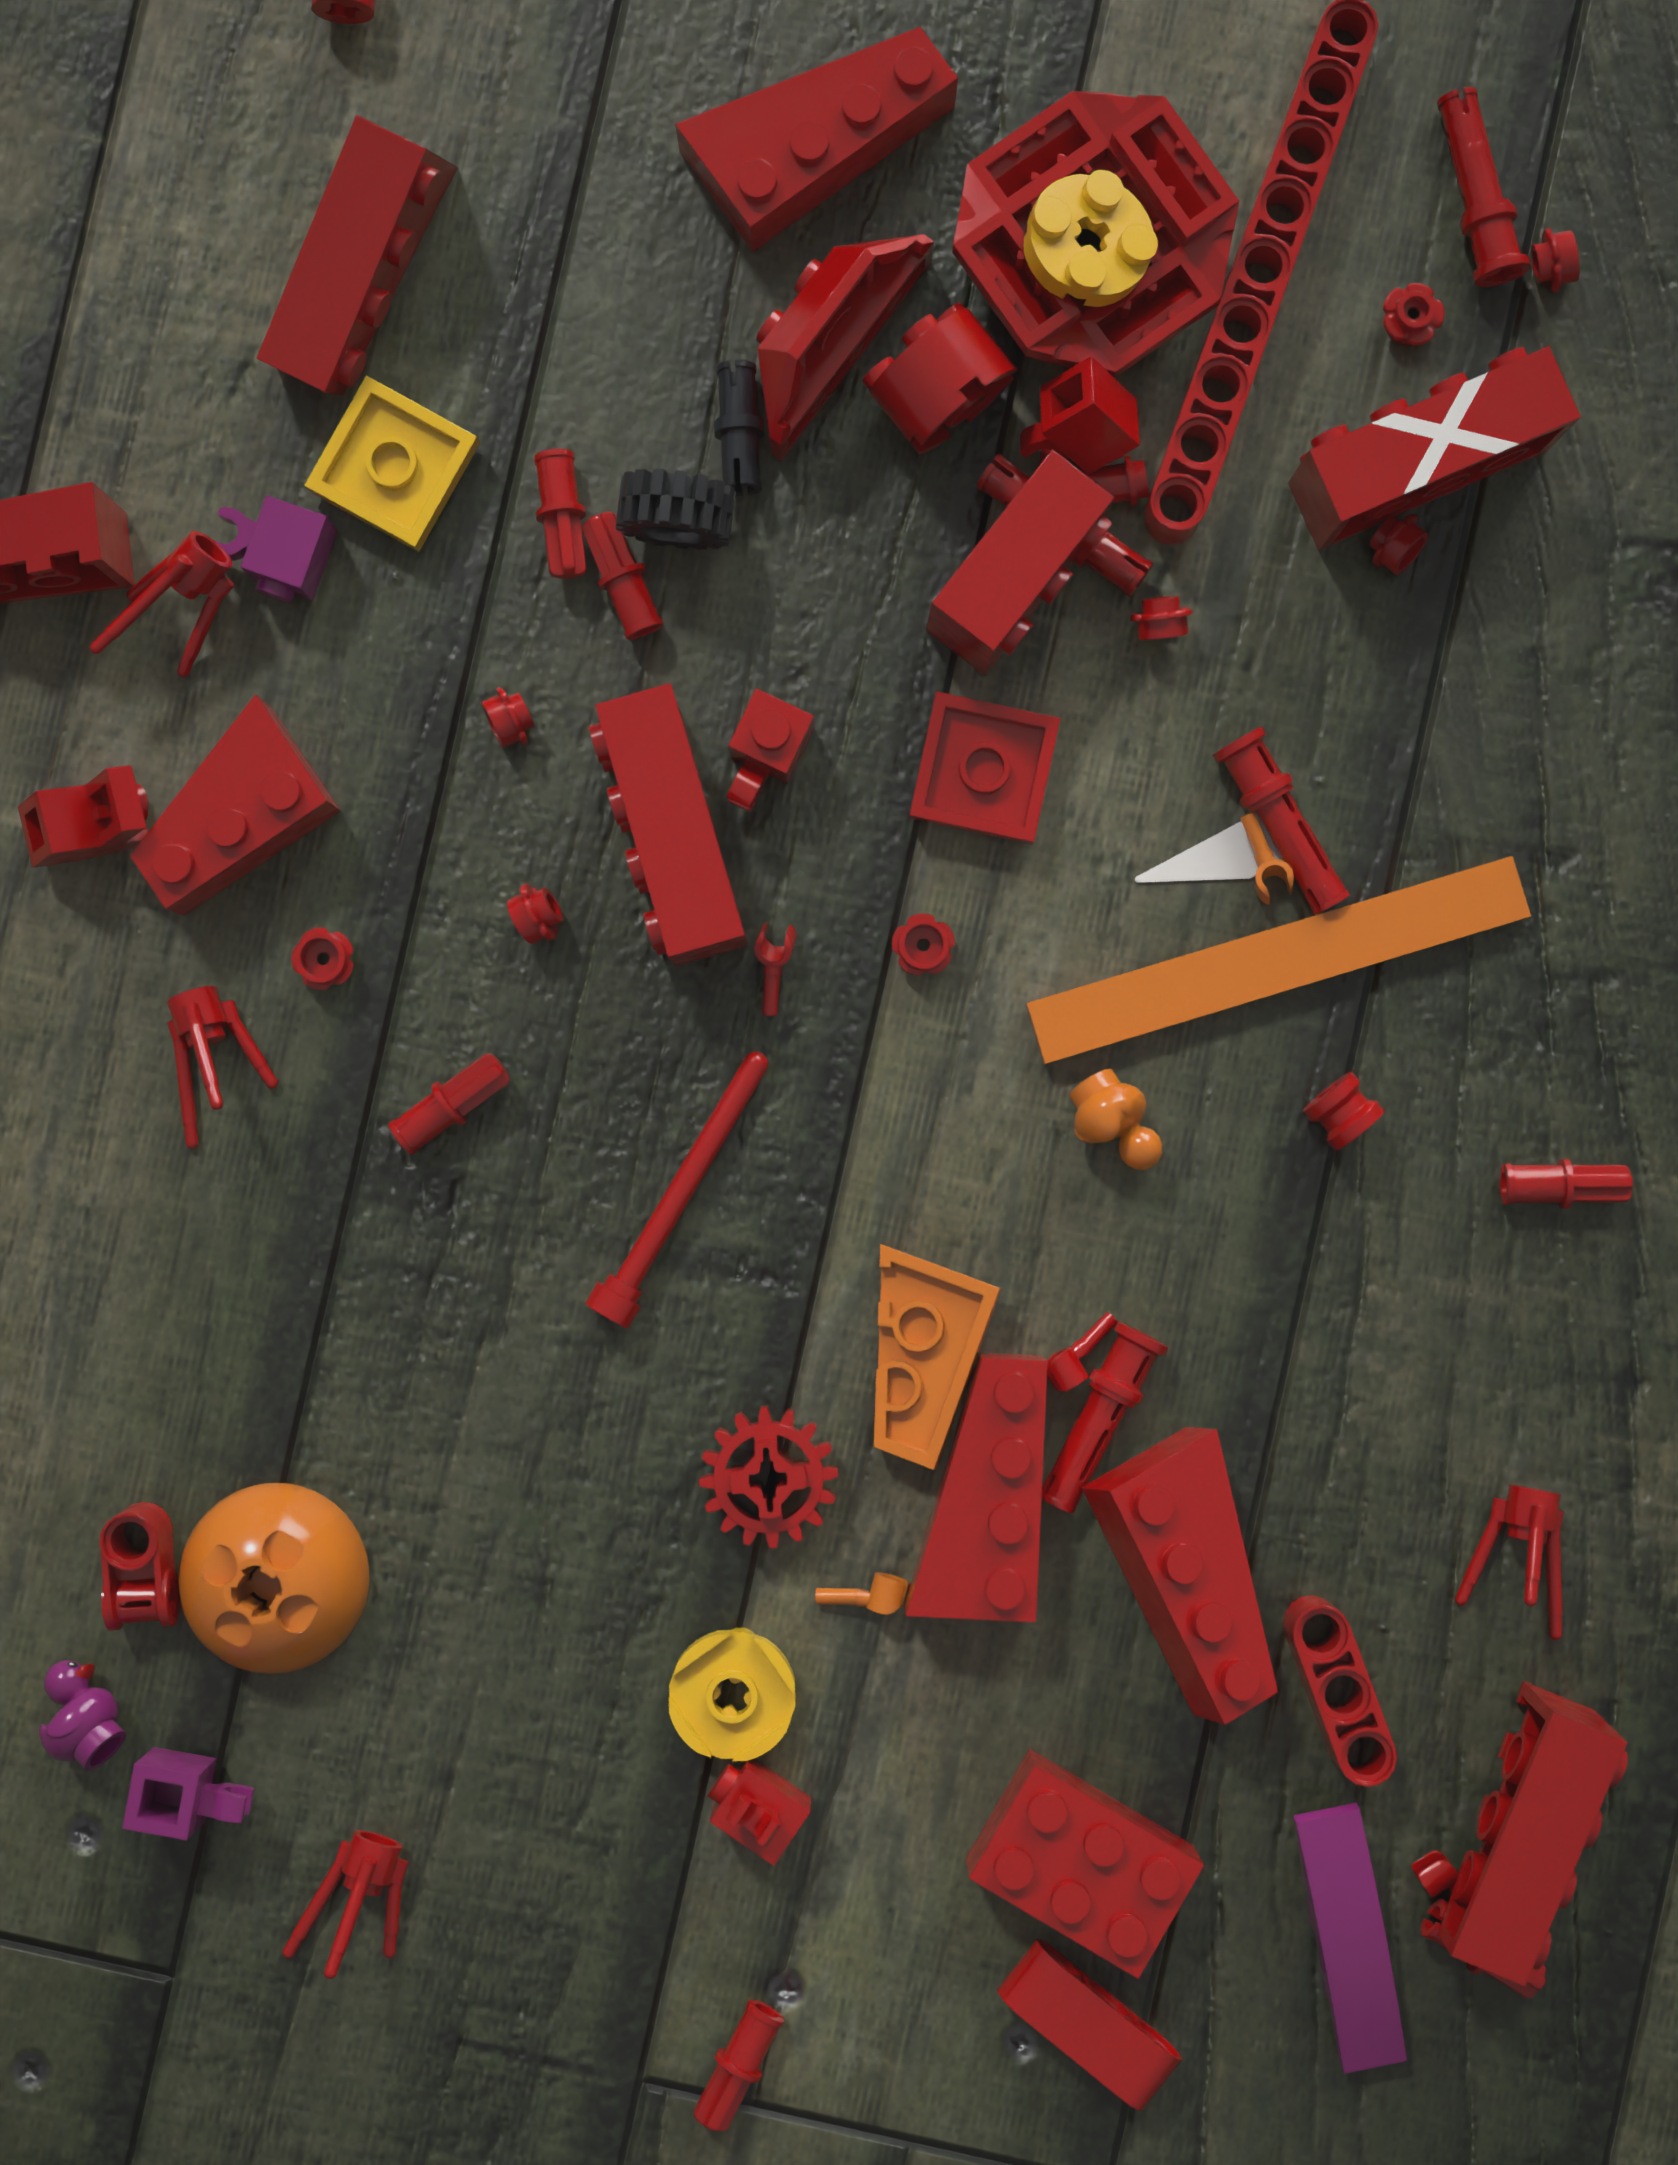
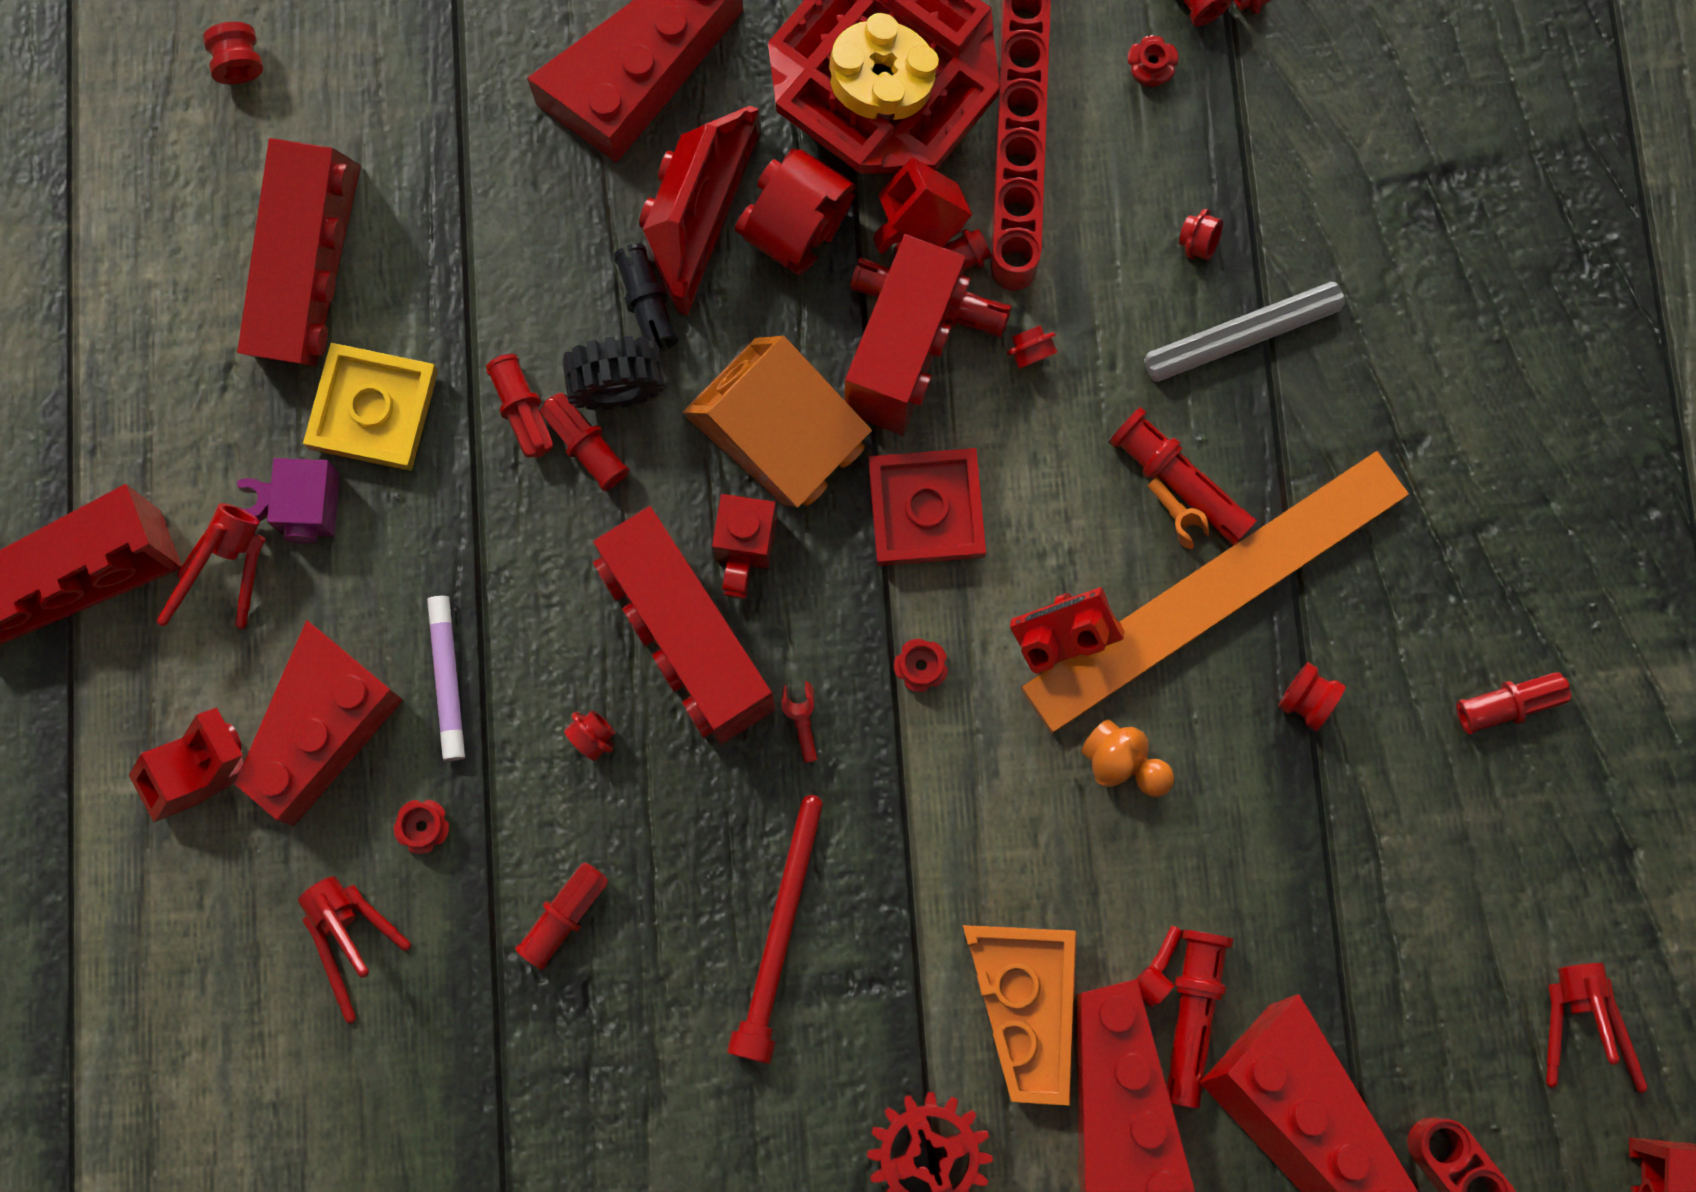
camera: 15 degrees left, 10 degrees down
red plate [481,687,535,749] -> none
white sticker [1135,813,1283,882] -> none
red brick [1288,346,1581,551] -> none
none -> lavender bar [427,596,465,761]
none -> orange slope [682,336,872,508]
none -> red hips [1010,586,1125,674]
none -> light grey axle [1144,282,1345,382]

